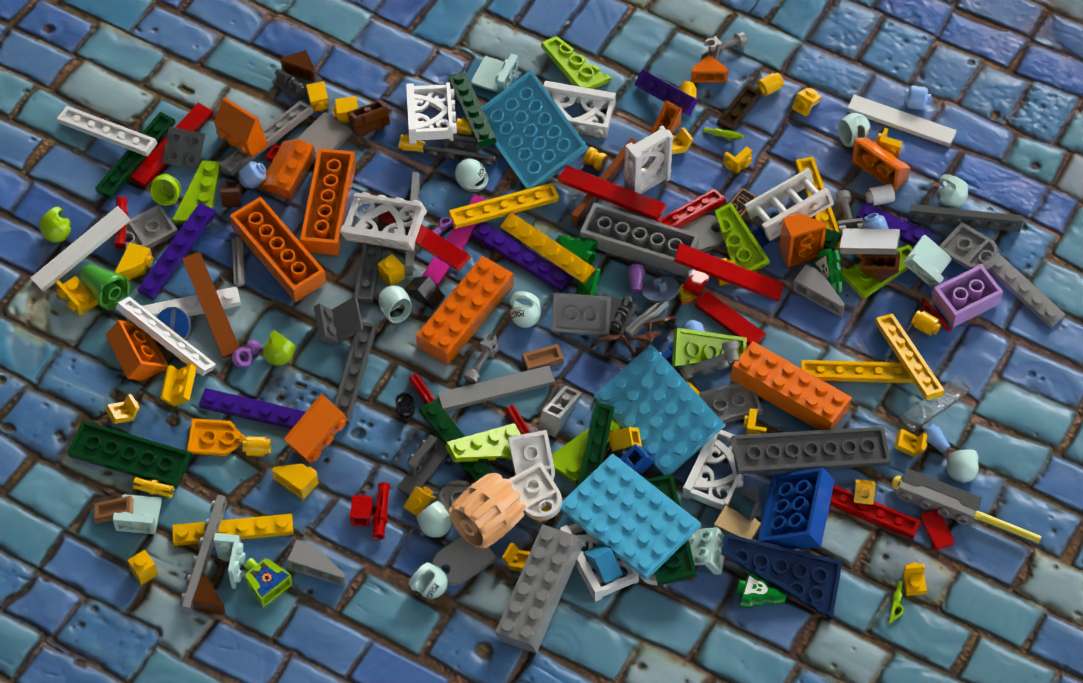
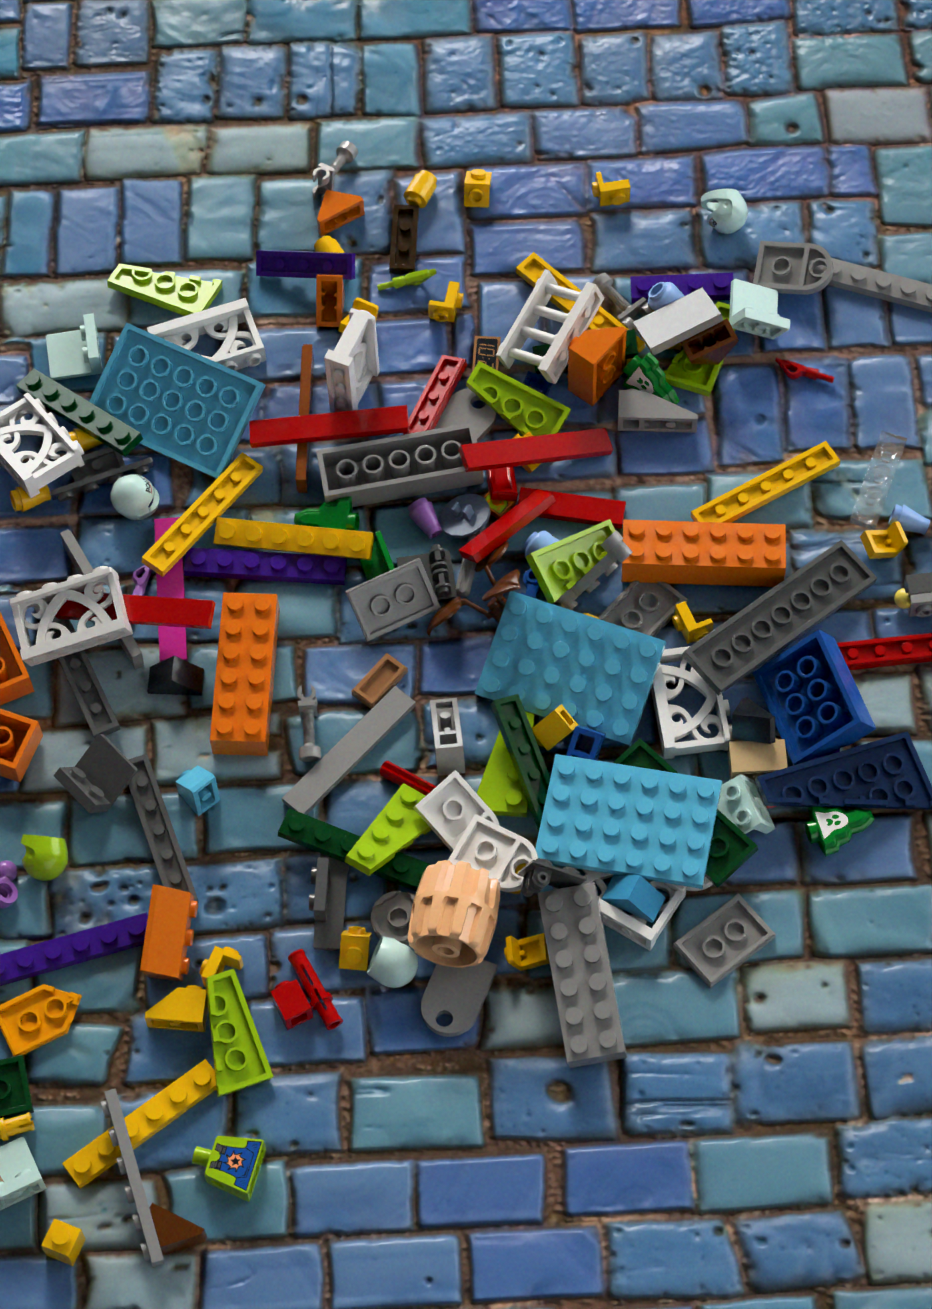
camera: 30 degrees left, 5 degrees up
light aqua bracket [214,533,246,589] -> none
yellow brick [242,436,271,457] -> none
light grey slope [288,540,347,587] -> none
yellow brick [378,254,405,286] -> none
light aqua helmet [378,285,412,323] -> none
black wheel [395,392,415,419] -> none
light aqua helmet [408,562,448,599] -> none
red axle [409,373,435,405] -> none
light aqua helmet [510,291,541,328] -> none
yellow wheel [583,147,608,171] -> none
light aqua helmet [838,113,870,147] -> none
white tile [847,95,957,147] -> none
orange slope [852,138,911,192] -> none
yellow bracket [854,479,876,505] -> none
white brick [865,184,895,206] -> none
yellow plate [875,313,945,400] -> none
light blue head [904,85,931,110] -> none
dark grey plate [908,204,1023,232] -> none
yellow brick [911,310,941,336] -> none
lavender brick [932,264,1003,328] -> none
none -> medium azure slope [175,765,220,816]
none -> yellow bracket [199,946,243,987]
none -> lime wing [205,968,274,1098]
none -> red tile [458,489,556,563]
none -> dark grey hinge [517,858,587,897]
none -> light grey tile [673,893,776,989]

